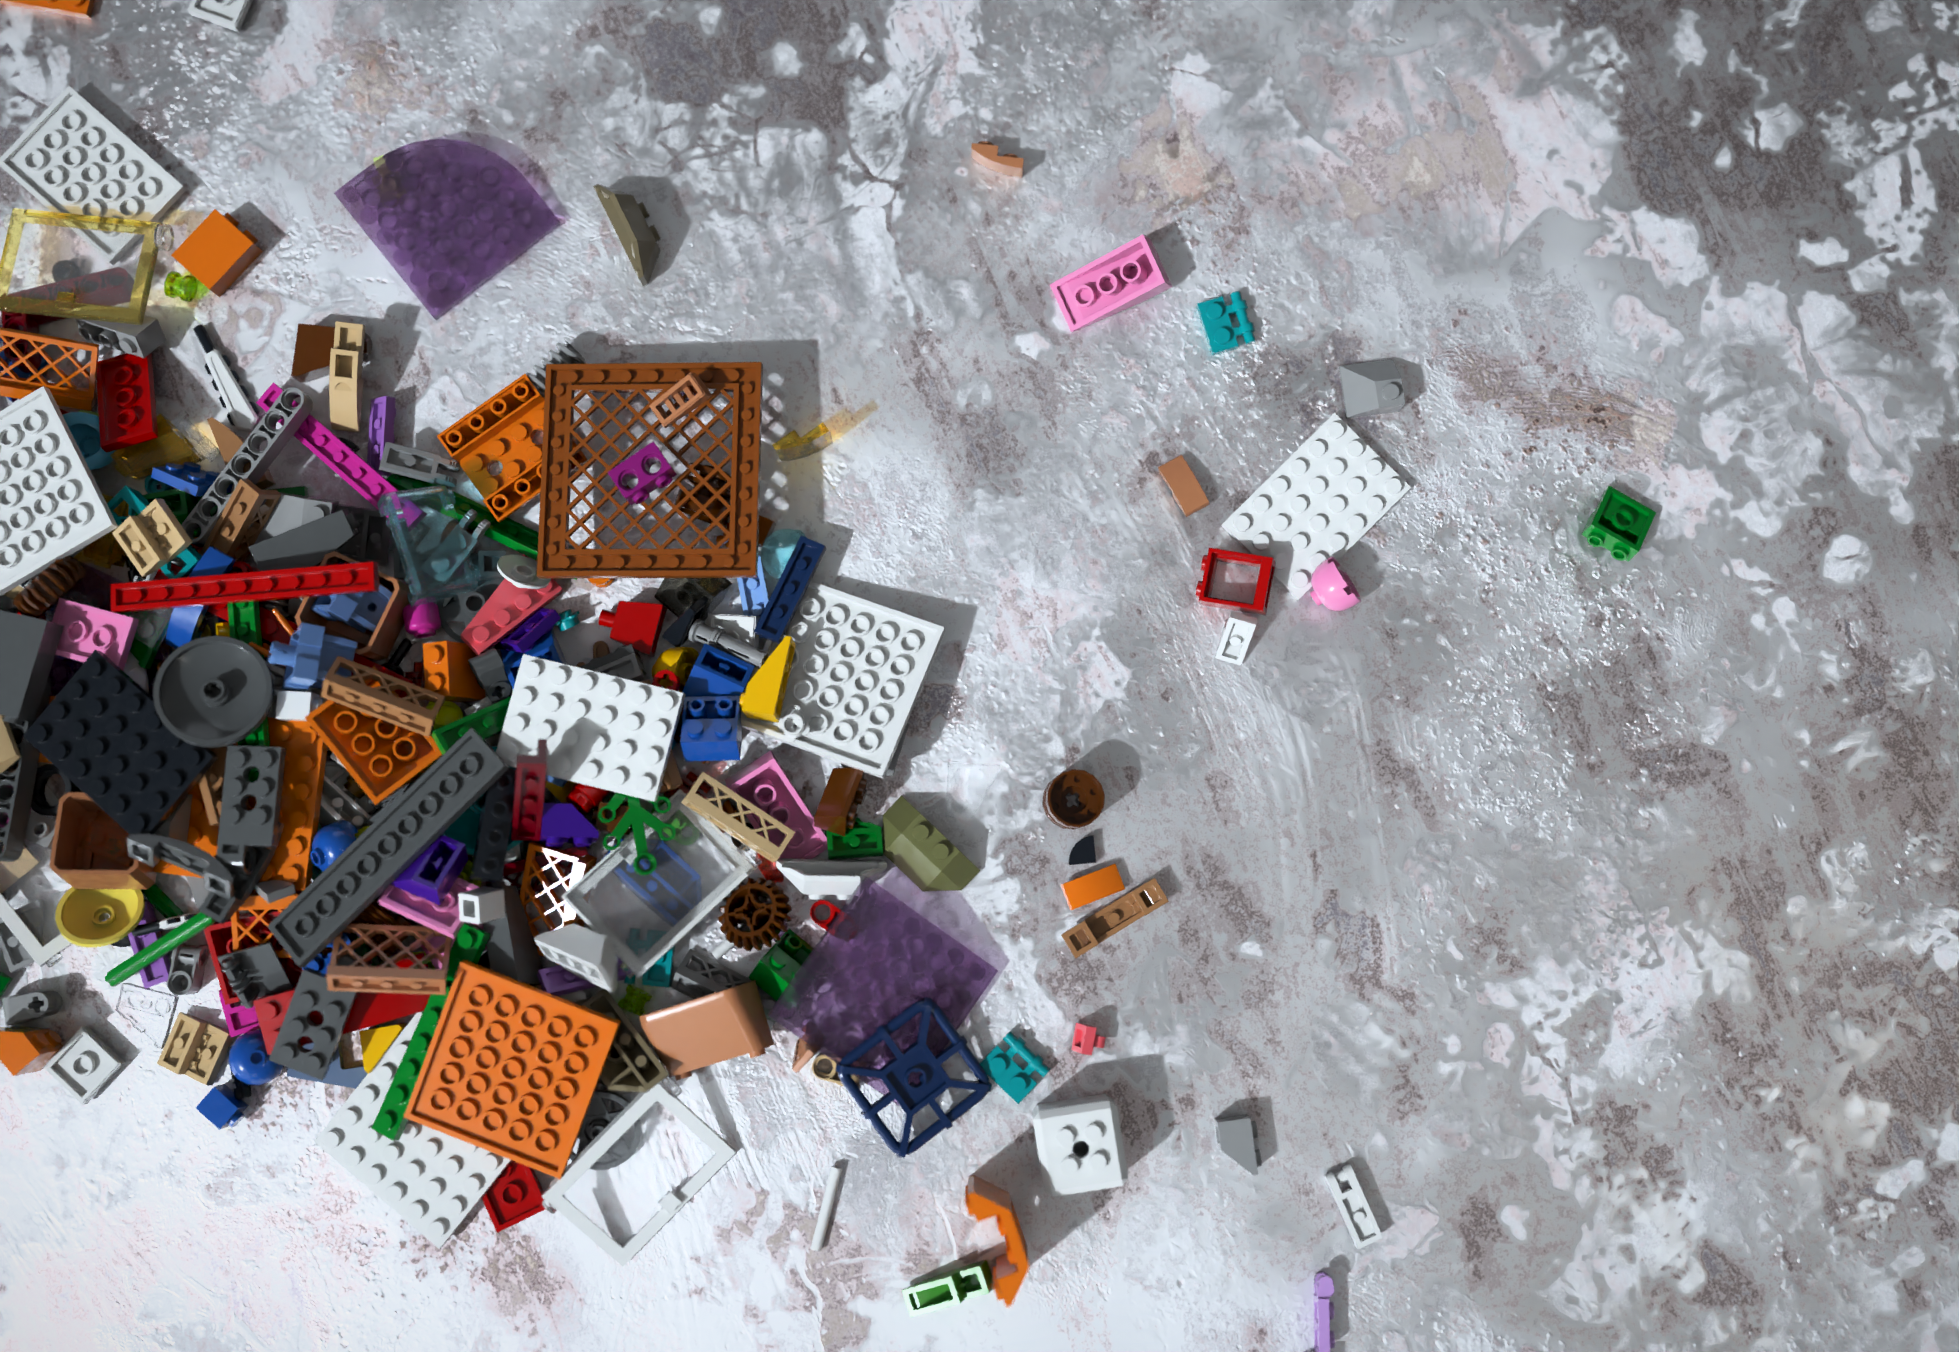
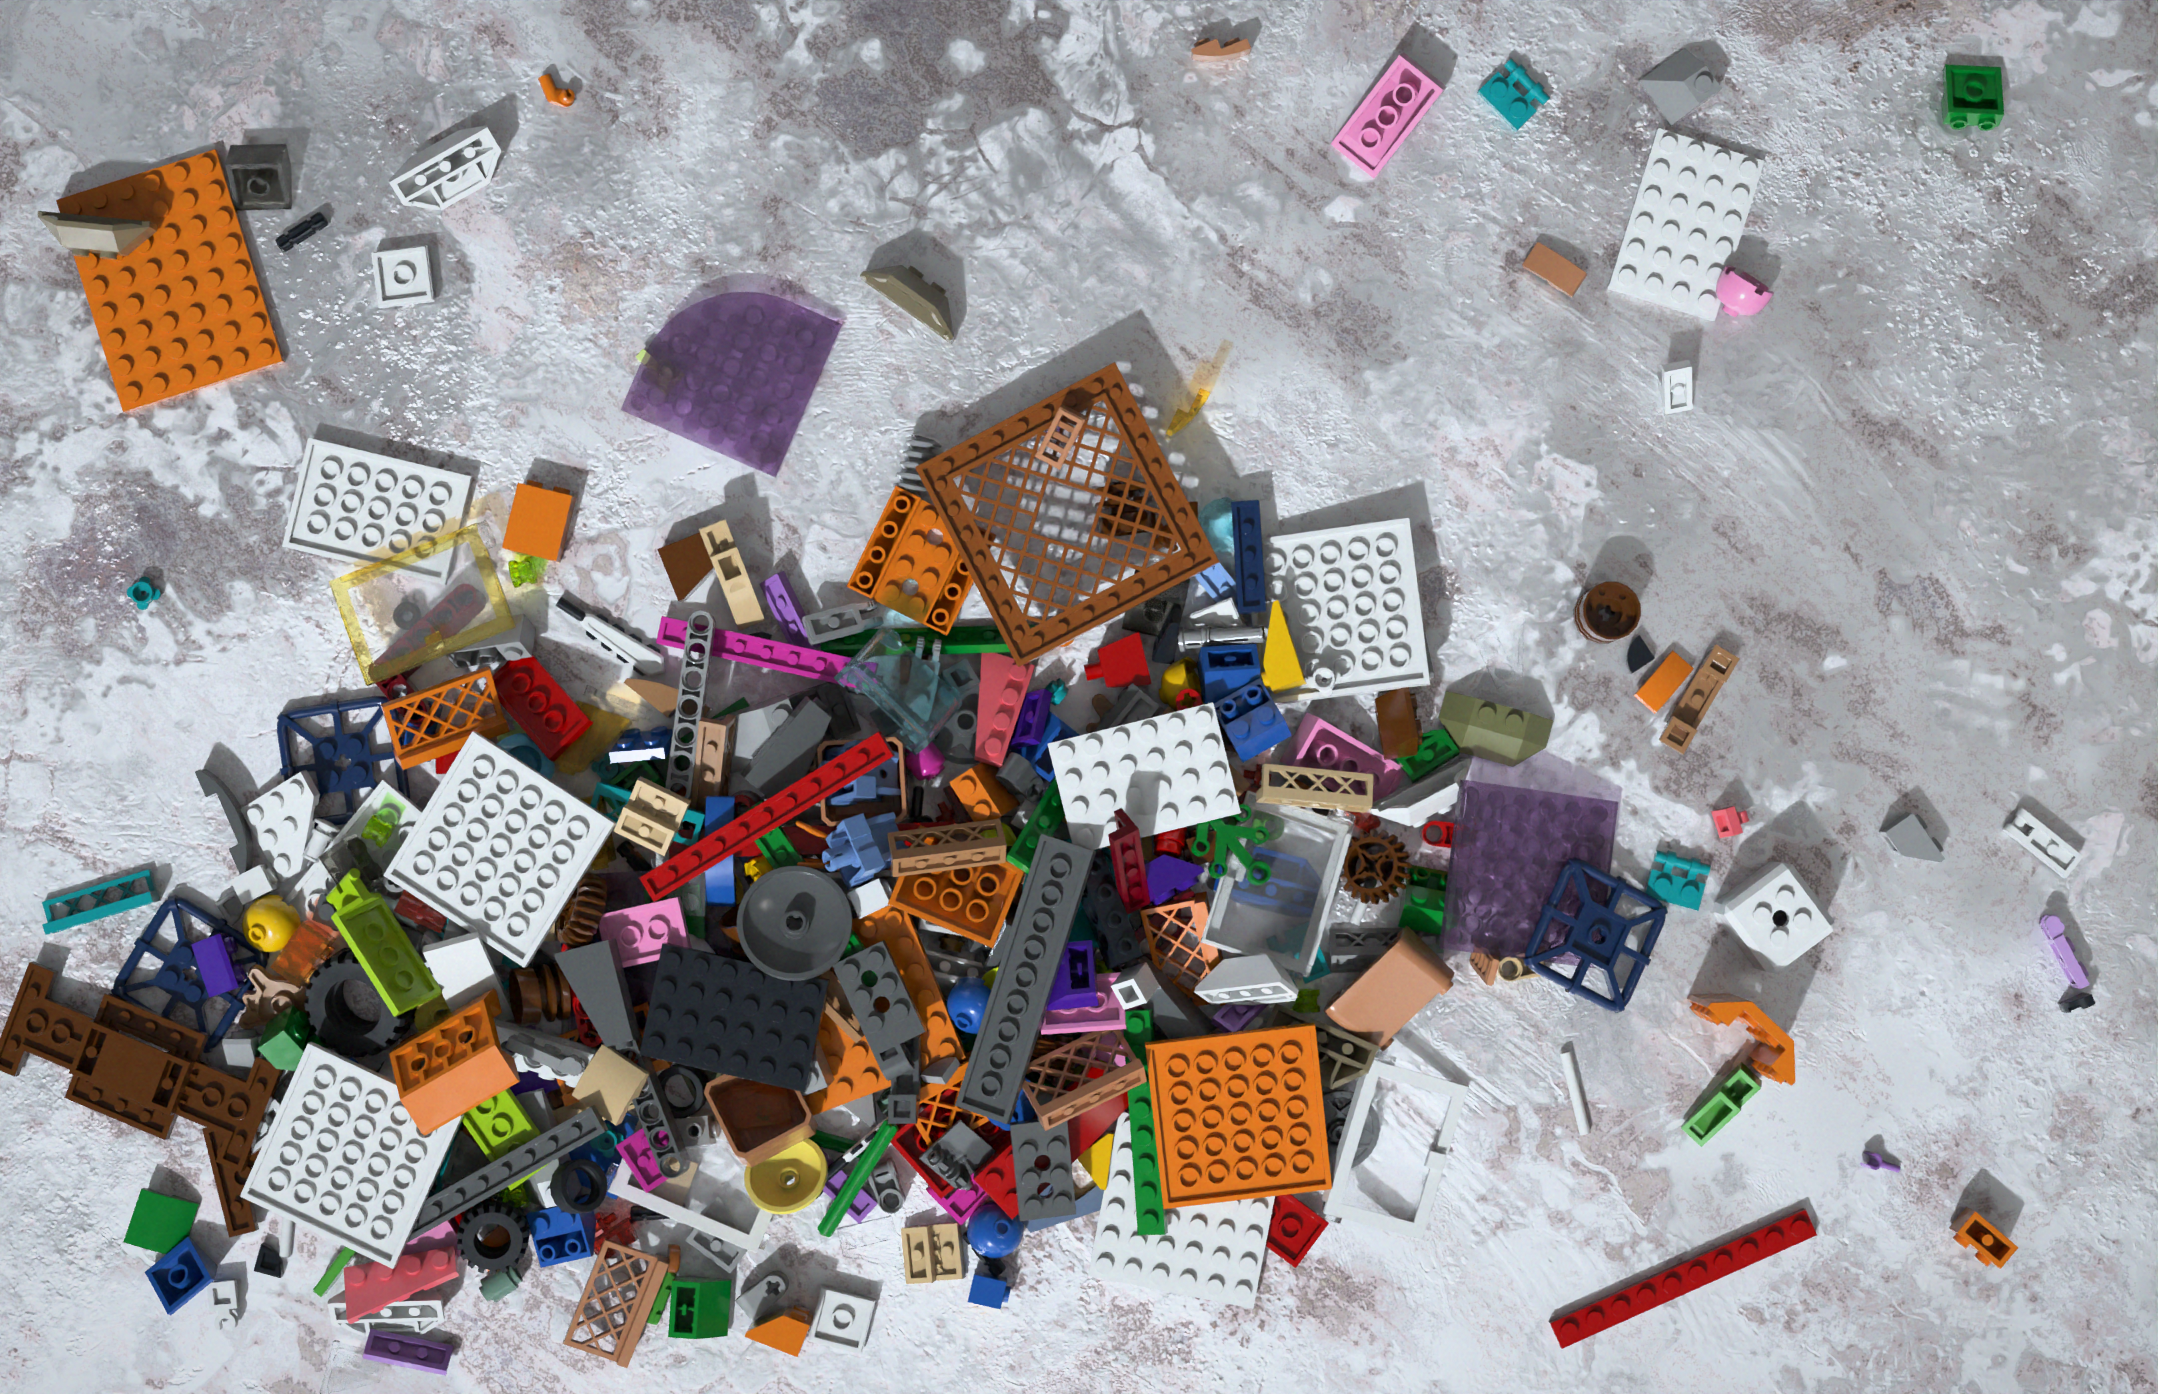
camera: 30 degrees left, 5 degrees up
dark grey slope [127,834,234,900] -> none
white dish [497,554,551,589] -> none
magenta brick [607,441,677,506] -> none
red window [1196,548,1276,616] -> none

